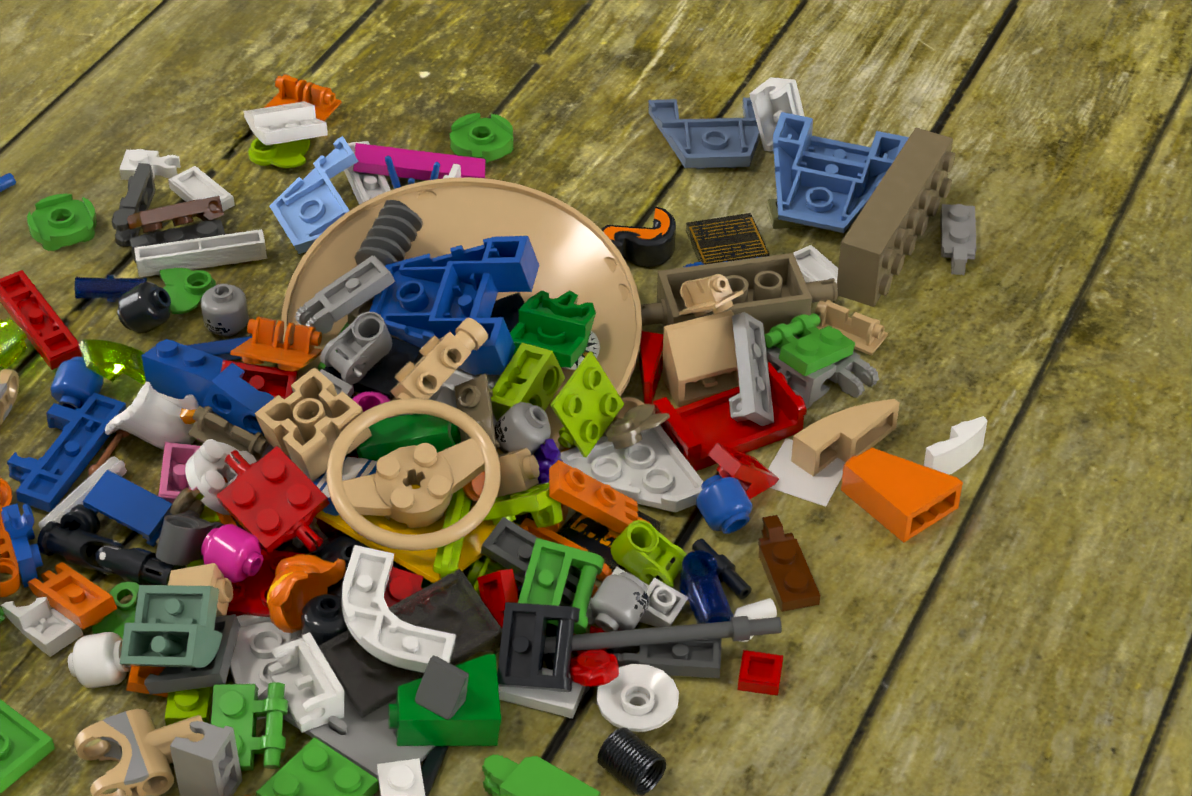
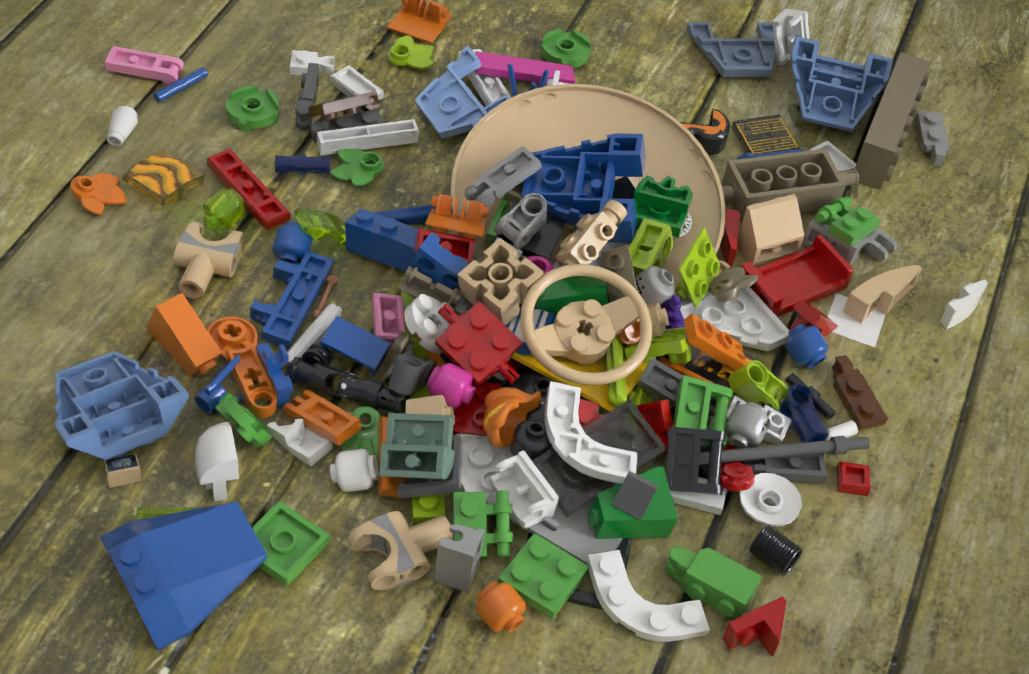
camera: 10 degrees left, 5 degrees up
white hair [105,382,199,450] -> none
black head [117,282,171,333] -> none
light grey head [201,284,249,337] -> none
white slope [244,101,328,146] -> none
dark grey piece [354,200,423,266] -> none
tan hinge [678,274,744,317] -> none
light grey hinge [729,312,774,426] -> none
tan hinge [815,300,888,356] -> none
orange slope [841,447,963,543] -> none

